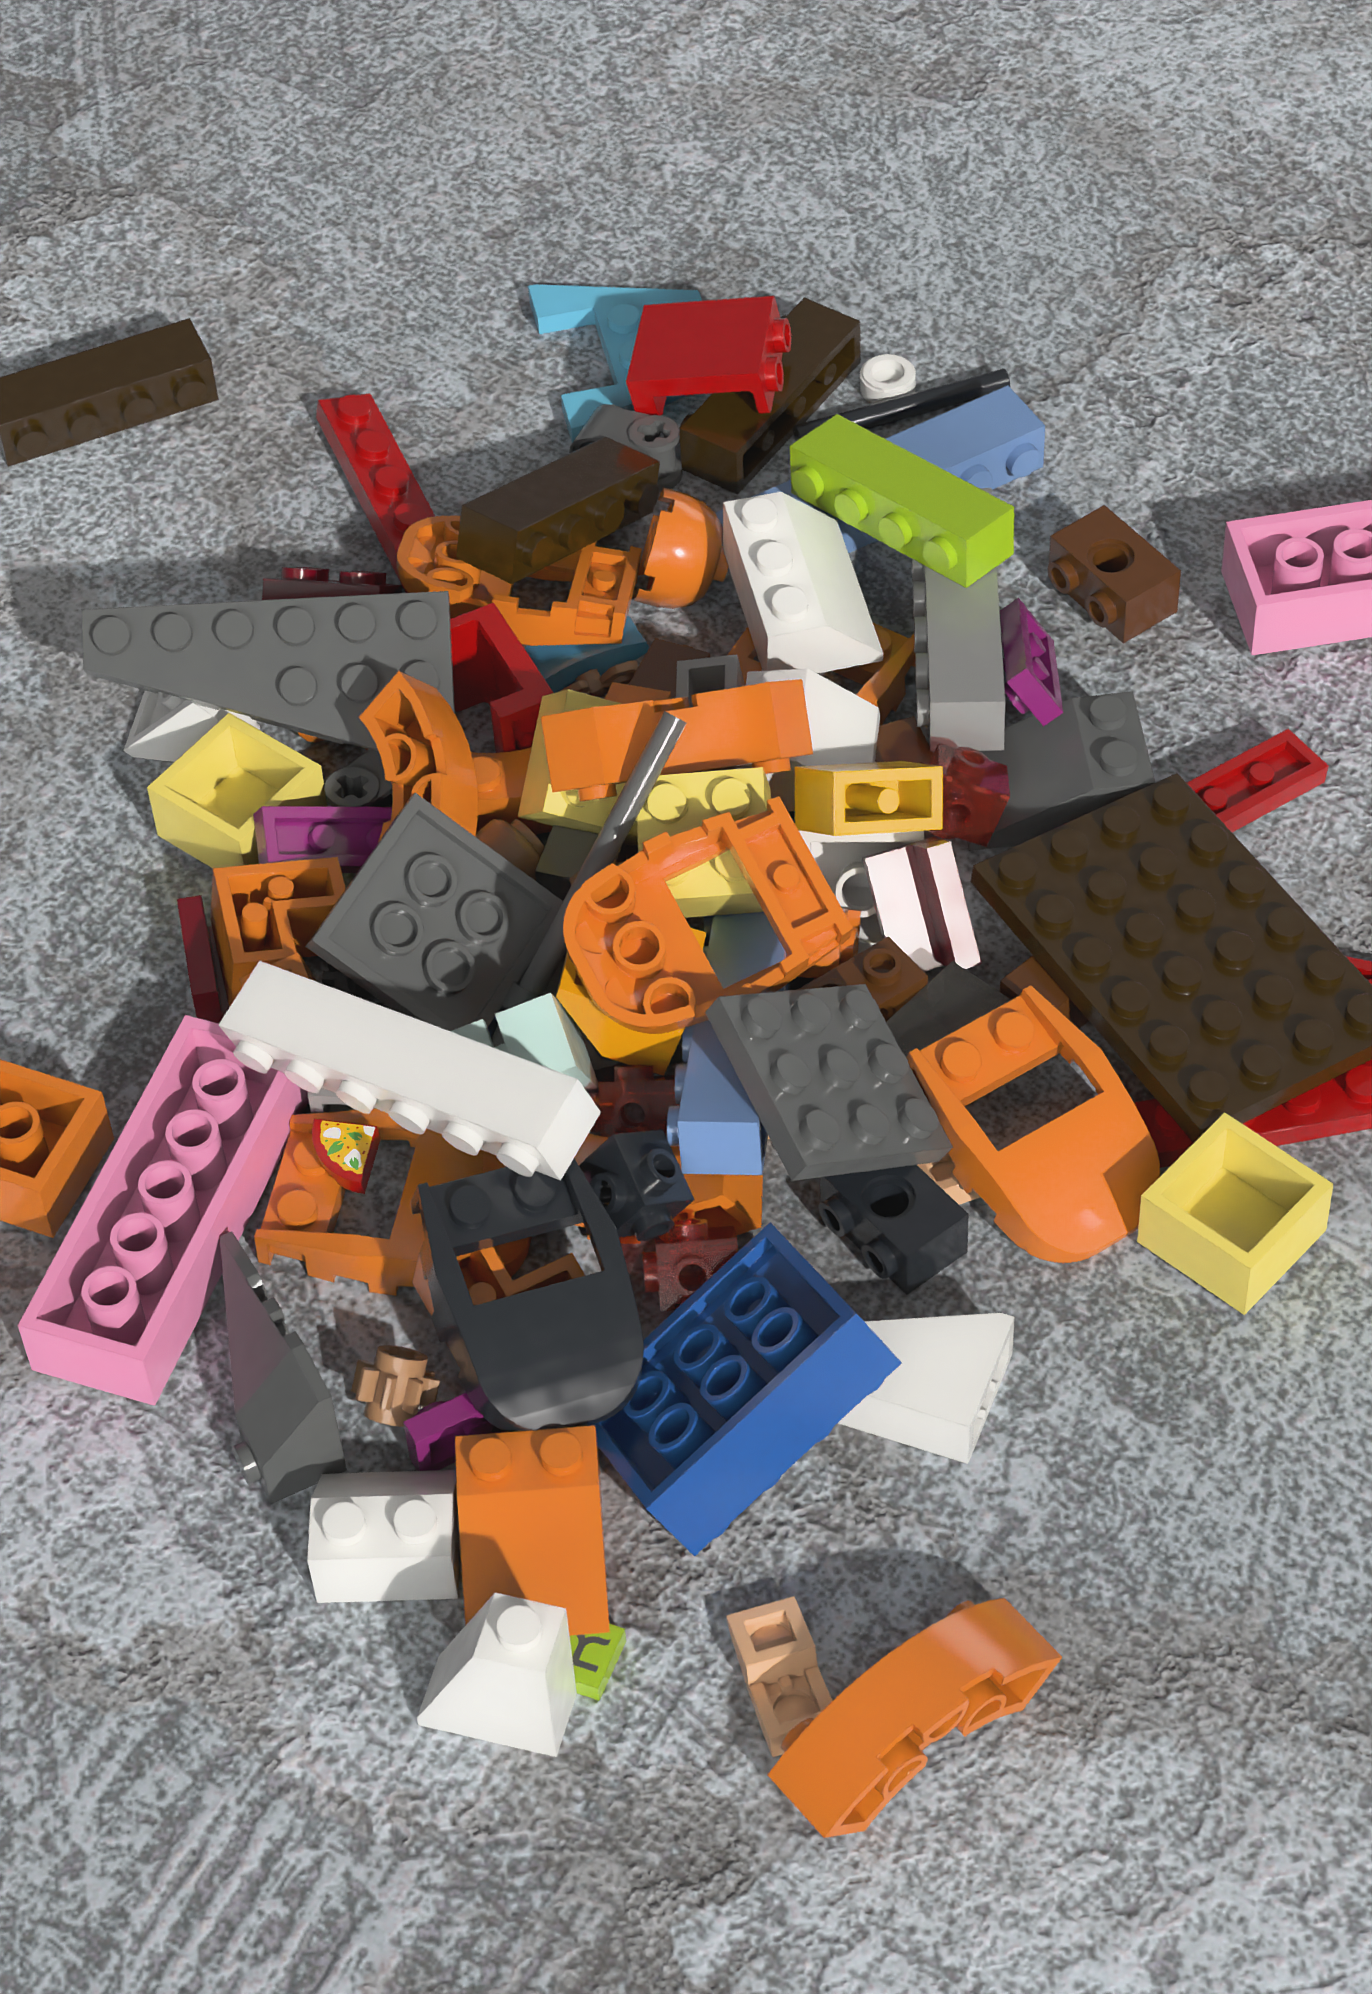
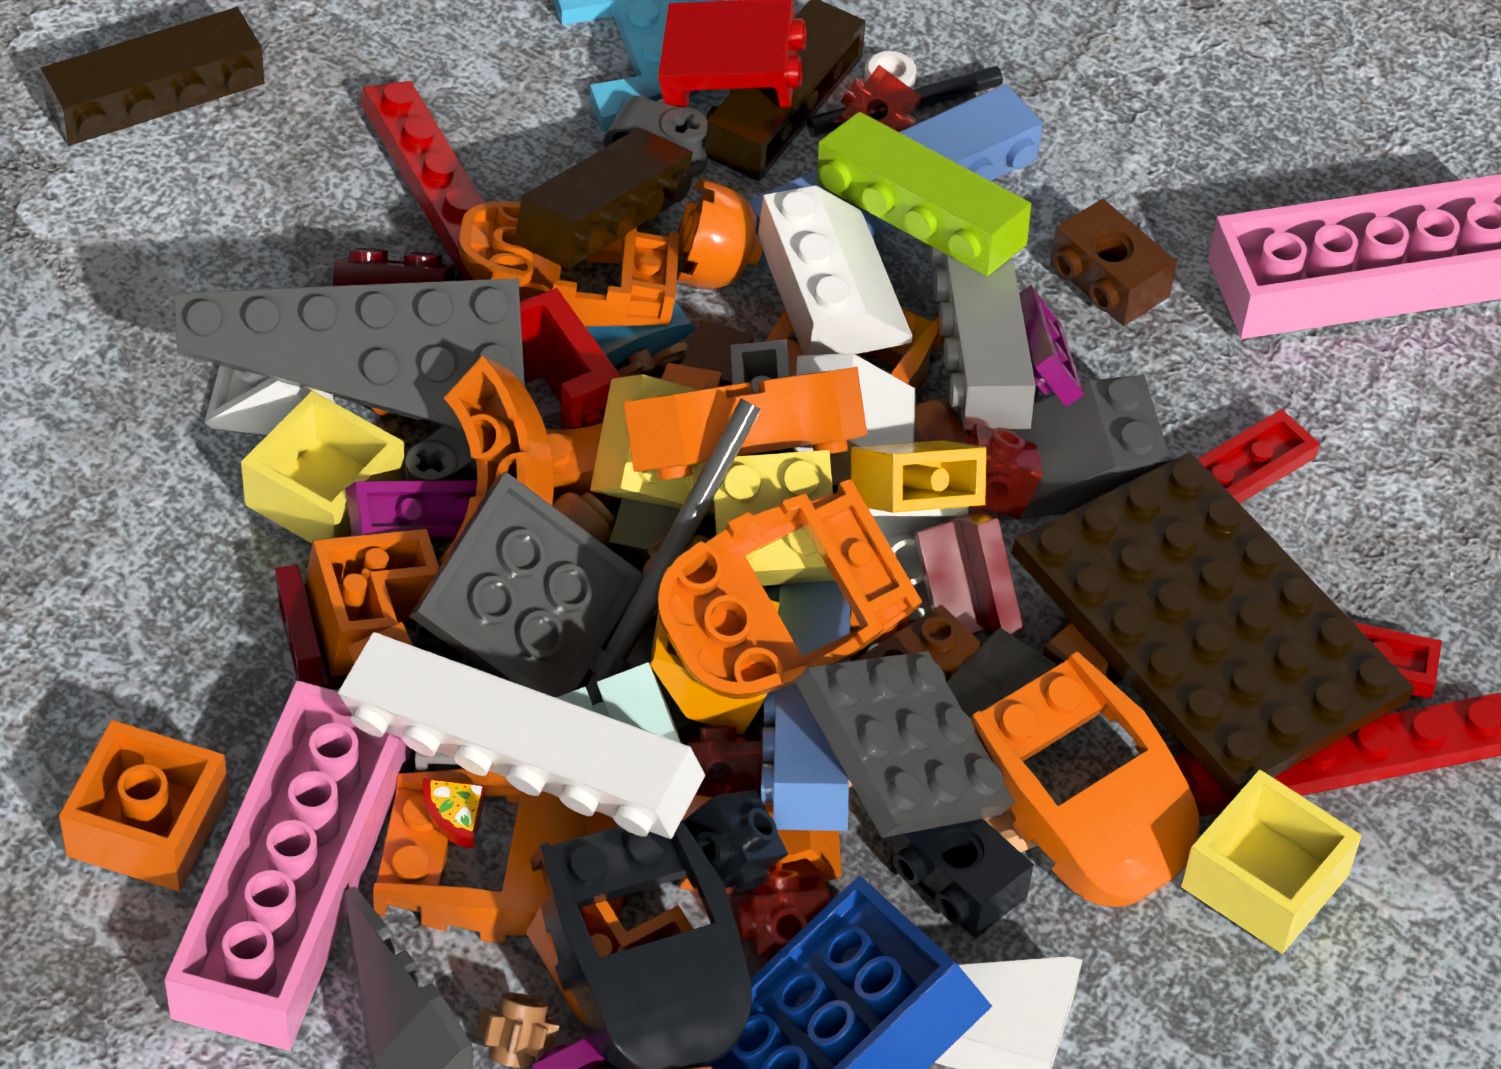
camera: 10 degrees left, 0 degrees up
none -> clear red brick [840,65,923,132]

